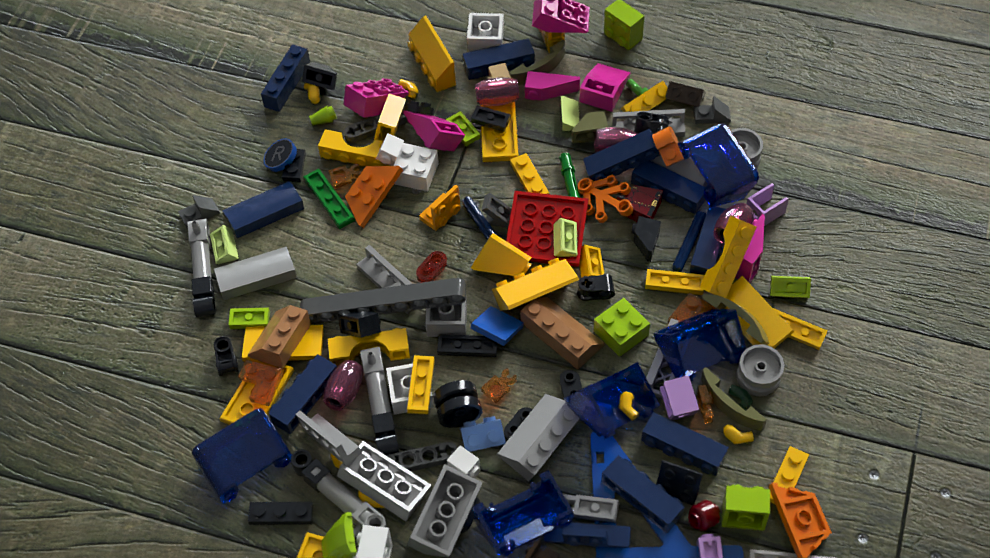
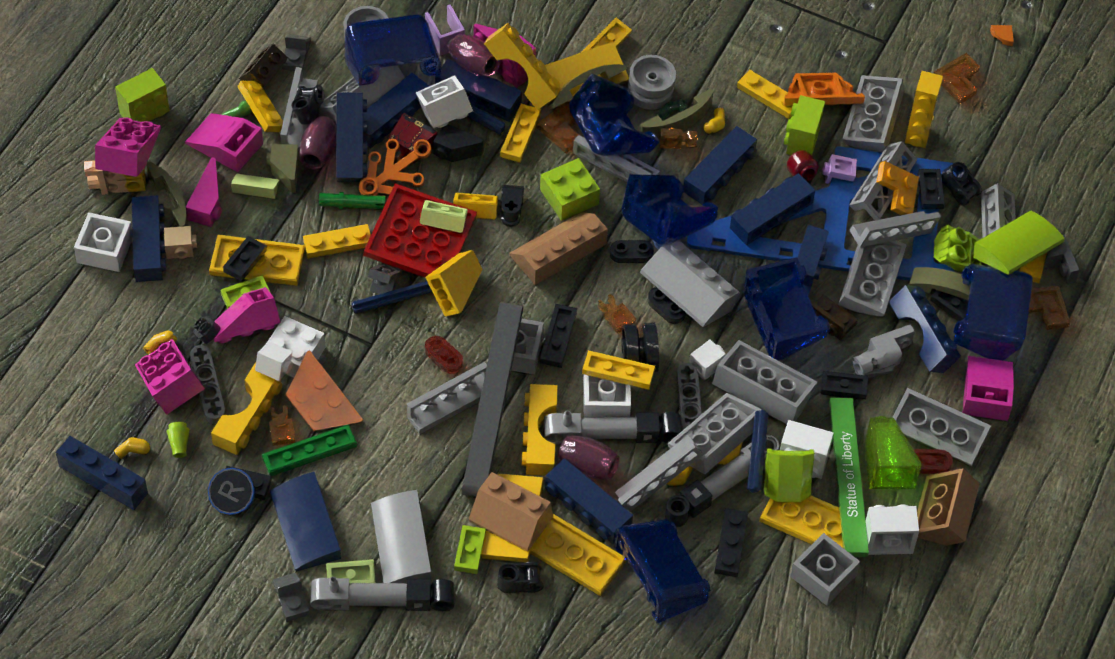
camera: 85 degrees left, 0 degrees up
clear orange plate [239,360,284,406] -> none
black slope [302,61,337,90] -> none
black slope [338,311,381,338] -> none
slope [374,94,406,141] -> none
yellow slope [407,16,456,92] -> none
light orange bracket [419,185,461,231] -> none
medium blue bracket [460,416,506,452] -> none
blue tile [470,306,524,346] -> none
clear pink piece [475,77,520,107] -> none
yellow slope [492,258,579,311] -> none
light grey hinge [558,495,619,523] -> none
yellow arm [619,391,639,421] -> none
orange brick [652,126,684,167] -> none
black hinge [656,460,703,505] -> none
lavender piece [660,376,699,421] -> none
lime plate [770,276,811,298] -> none
none -> white brick [416,76,473,128]
none -> dark blue axle [747,409,768,493]

